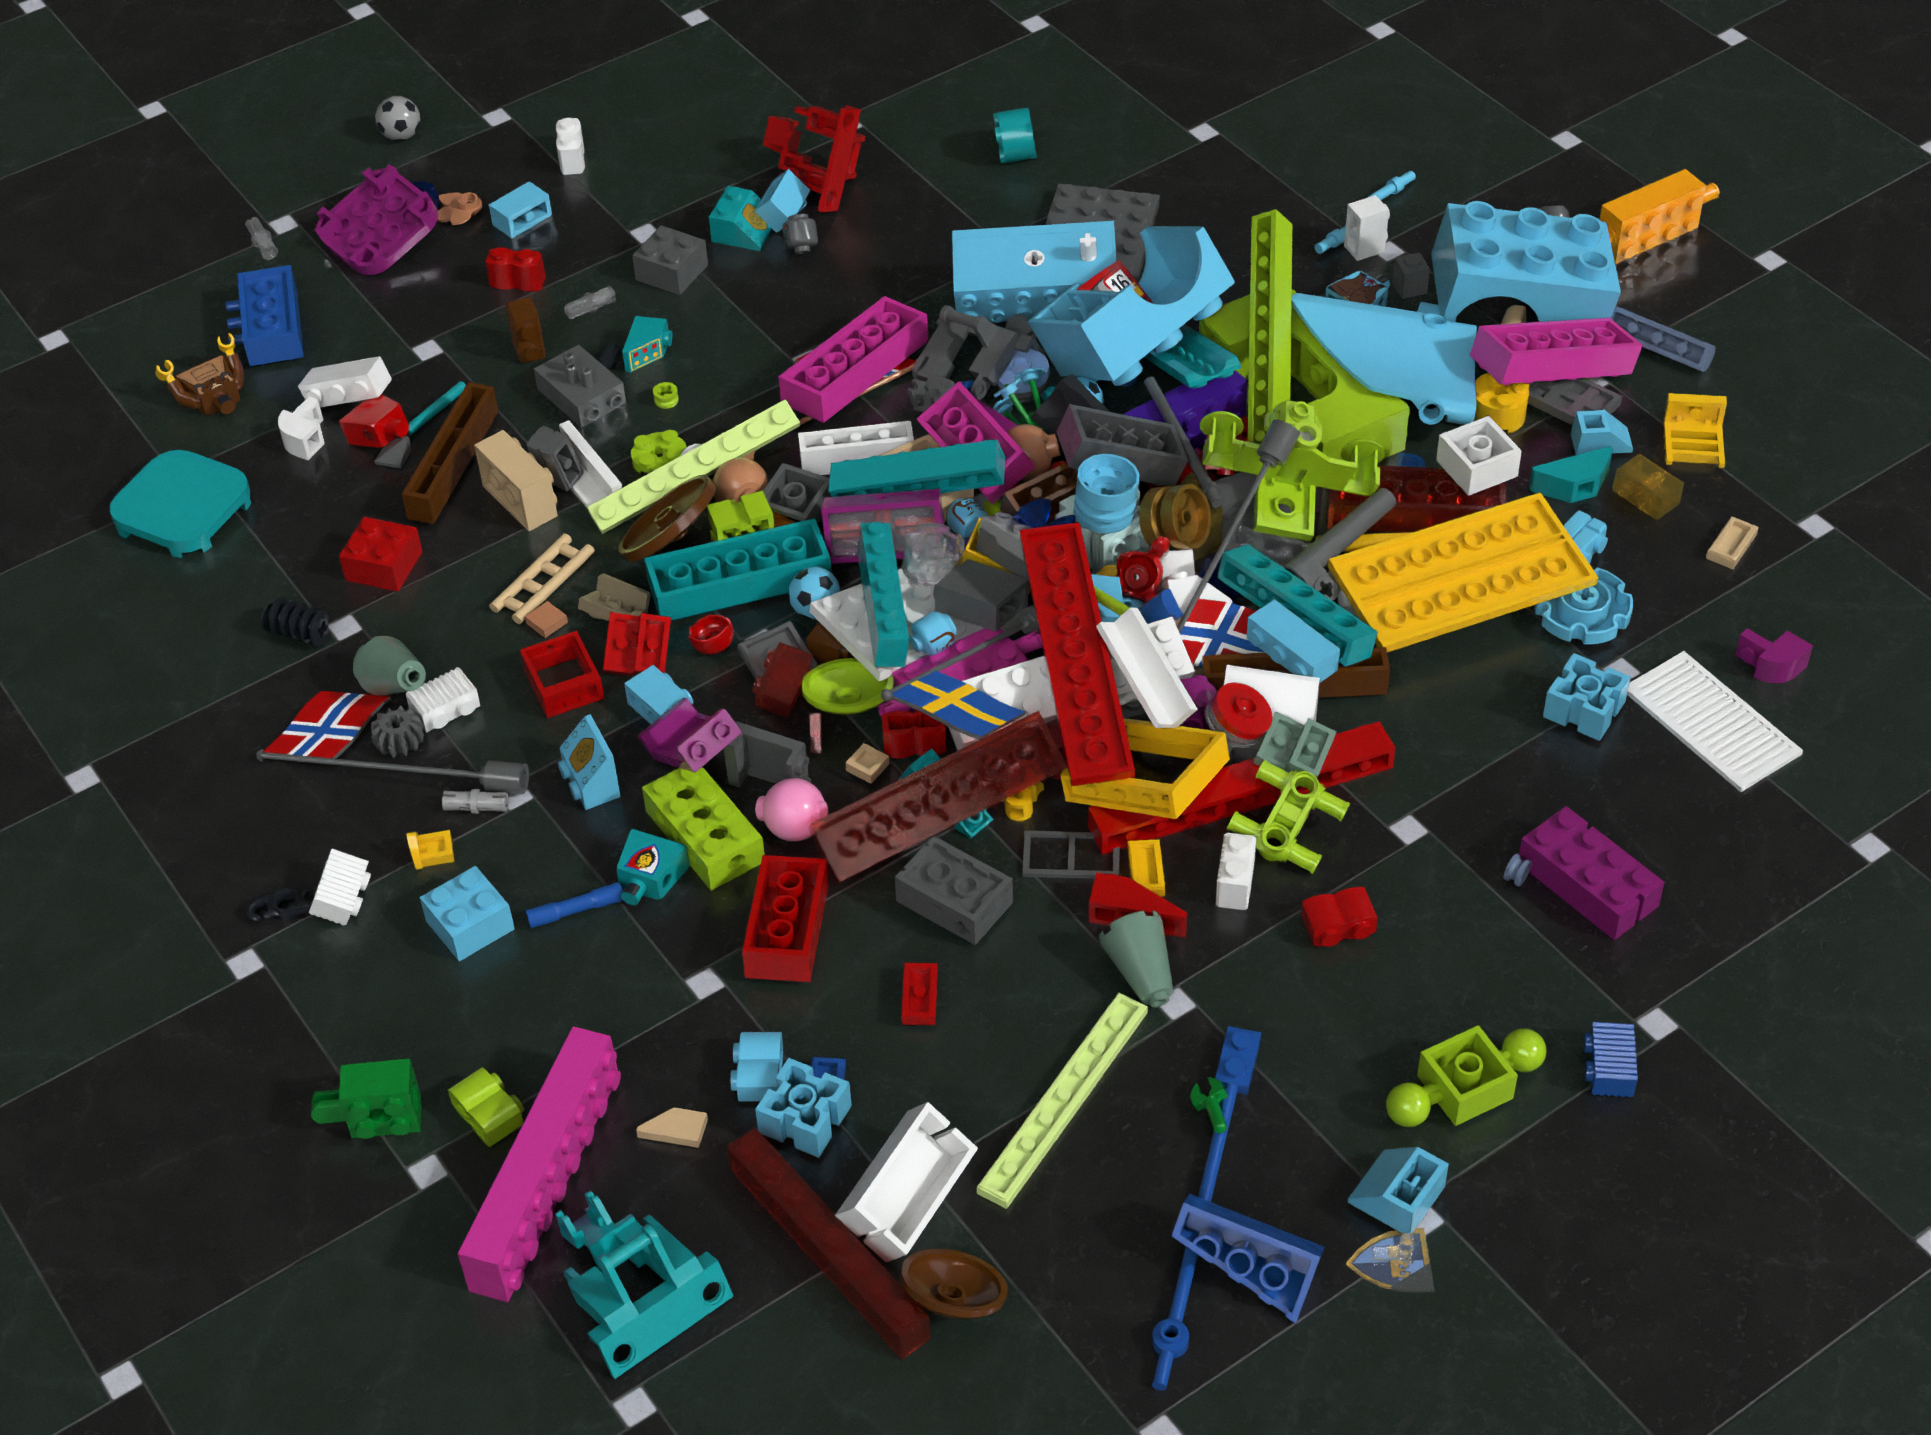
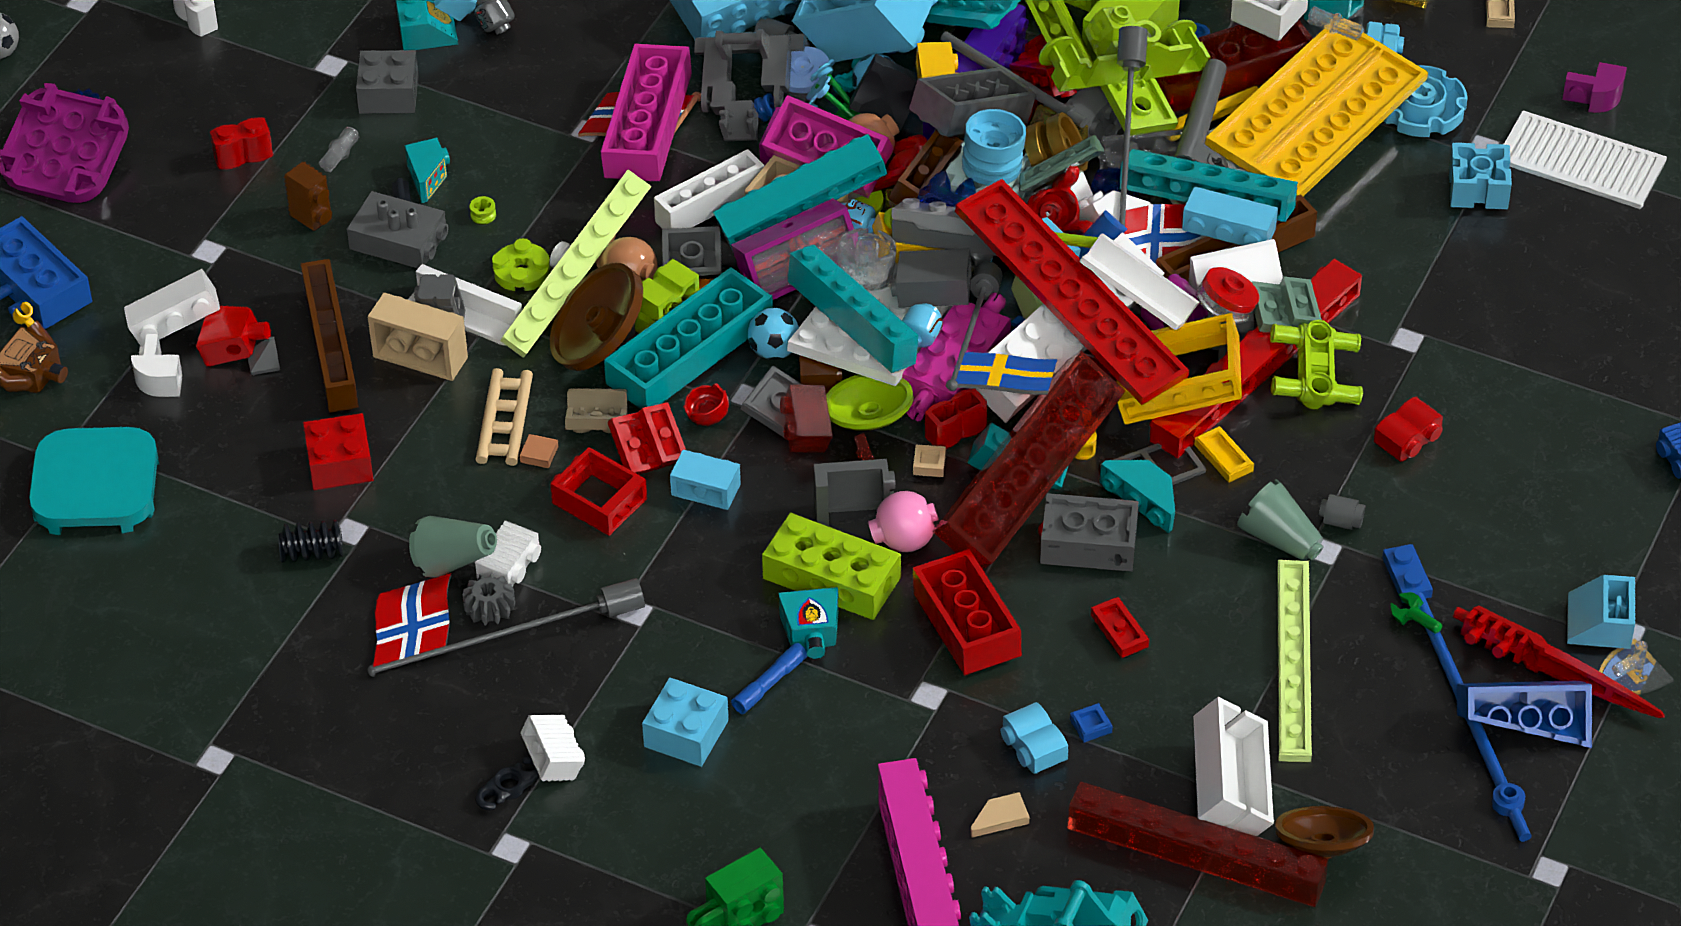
camera: 30 degrees left, 0 degrees up
yellow tile [406,830,455,870] -> none
teal bar [407,381,466,436] -> none
nougat plate [437,192,482,225] -> none
light grey pin [442,789,509,814] -> none
lime brick [448,1068,524,1147] -> none
medium azure brick [489,181,552,239] -> none
medium azure slope [558,714,621,810] -> none
magenta panel [637,697,742,773] -> none
medium azure brick [755,1058,852,1158] -> none
red slope [1089,872,1187,938] -> none
white brick [1216,833,1256,910] -> none
lime brick [1386,1025,1546,1127] -> none
sand blue bush [1503,854,1532,886] -> none
magenta piece [1519,806,1665,940] -> none
none -> yellow brick [916,42,958,79]
none -> sand green slope [1020,135,1104,191]
none -> teal slope [1099,460,1175,533]
none -> clear axle [1308,6,1364,40]
none -> dark grey brick [1319,494,1366,530]
none -> red piece [1453,605,1664,718]

